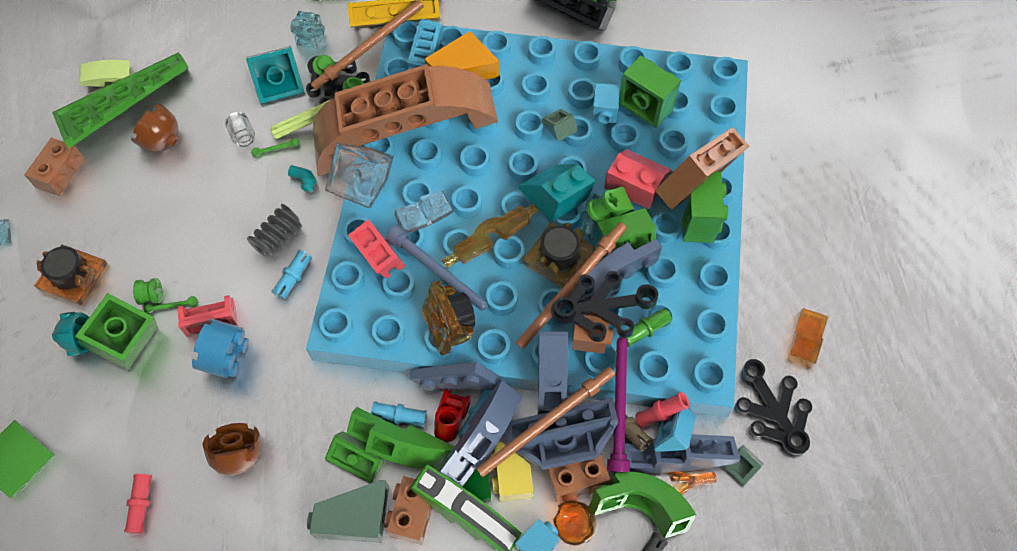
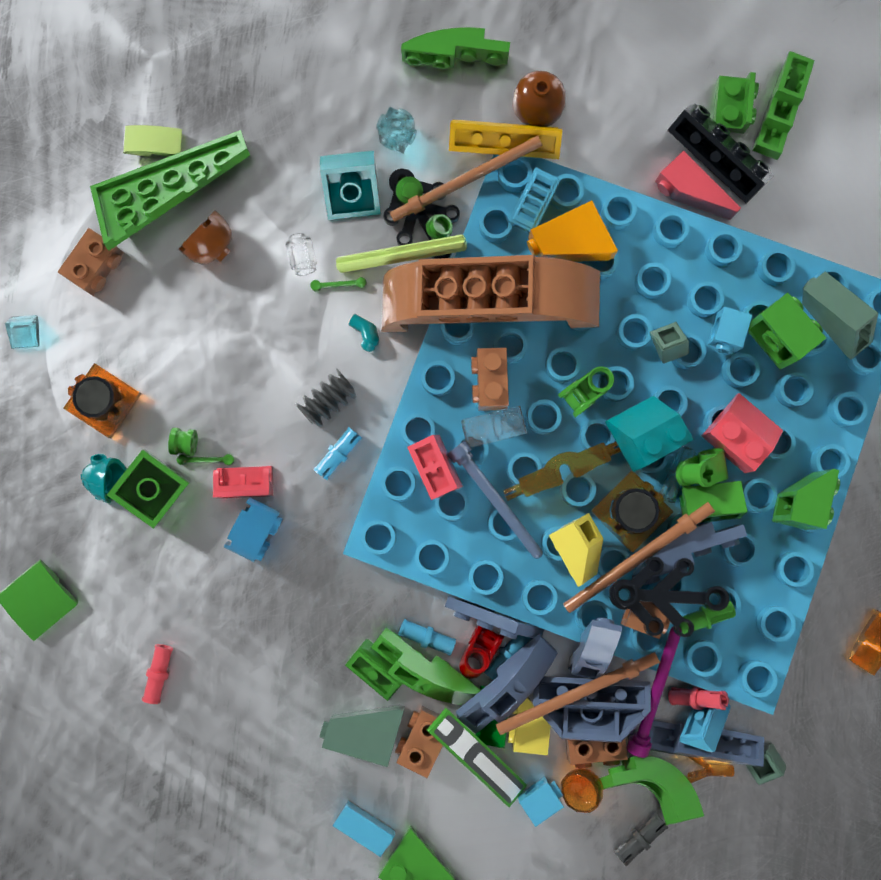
camera: 15 degrees right, 20 degrees up
dark orange cylinder [202,423,261,476] -> none
clear slope [325,143,394,208] -> none
clear orange piece [421,280,475,355] -> none
dark tan pin [614,403,653,452] -> none
nougat window [655,127,750,210] -> none
black plant [734,359,812,455] -> none
none -> nougat brick [471,348,509,411]
none -> light yellow slope [549,513,604,587]
none -> bright green piece [558,367,614,418]
none -> coral slope [655,151,741,220]
none -> sand green slope [802,271,878,360]

